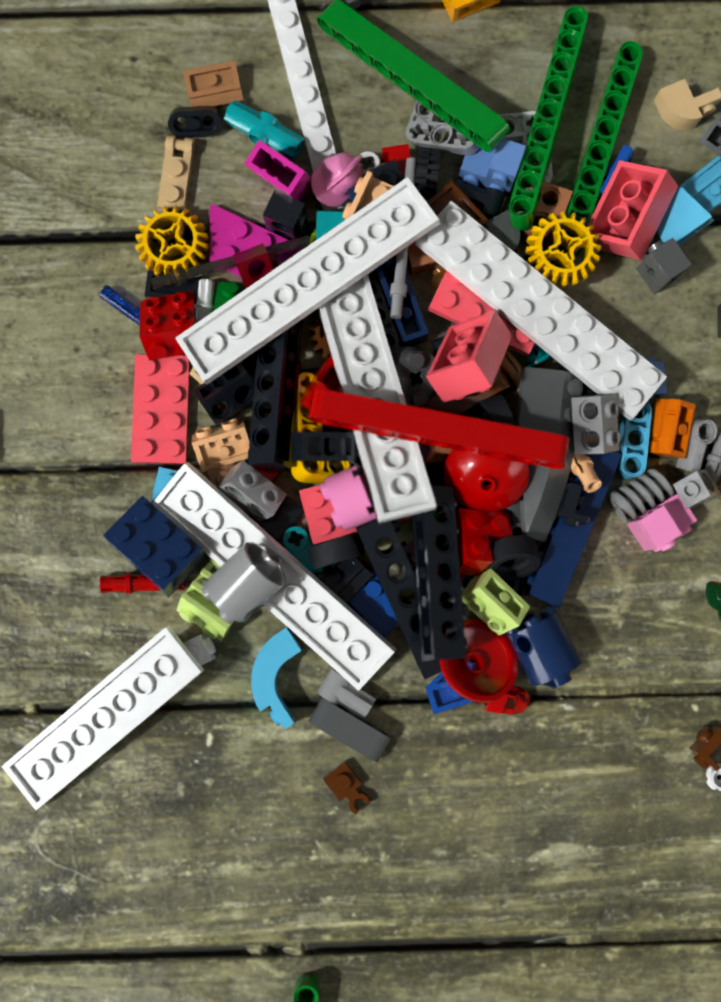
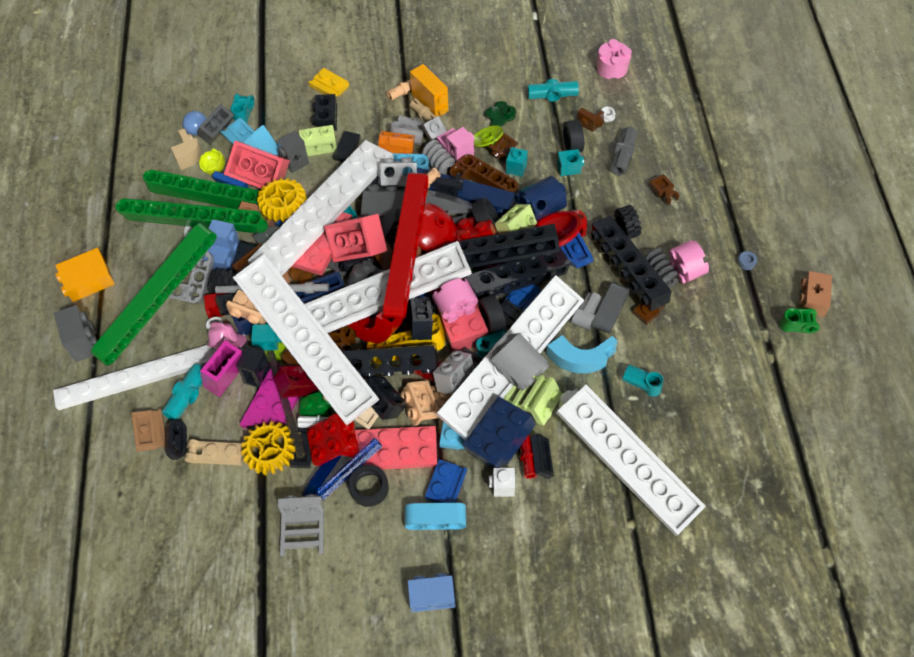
camera: 90 degrees left, 25 degrees down
none -> neon yellow hair [199,148,225,175]
none -> light grey plate [278,494,325,557]
none -> yellowish green brick [299,125,337,156]
none -> clear blue axle [315,438,382,501]
none -> black tile [333,131,361,162]
none -> black tyre [348,465,389,507]
none -> medium azure beam [405,503,466,530]
none -> blue plate [425,459,467,503]
none -> reddish brown beam [450,154,519,194]
none -> lime dish [473,126,503,147]
none -> reddish brown bracket [489,133,518,160]
none -> white brick [489,468,515,497]
none -> teal brick [506,147,528,177]
none -> black tile [531,434,554,479]
none -> teal brick [557,149,584,176]
none -> black tyre [563,119,585,152]
none -> black brick [590,215,672,311]
none -> dark grey piece [611,126,638,176]
none -> black tyre [614,205,642,239]
none -> teal piece [622,365,664,397]
none -> dark grey piece [644,248,678,288]
none -> reddish brown plate [648,174,679,205]
none -> bright pink brick [669,240,709,284]
none -> sand blue tile [737,251,757,270]

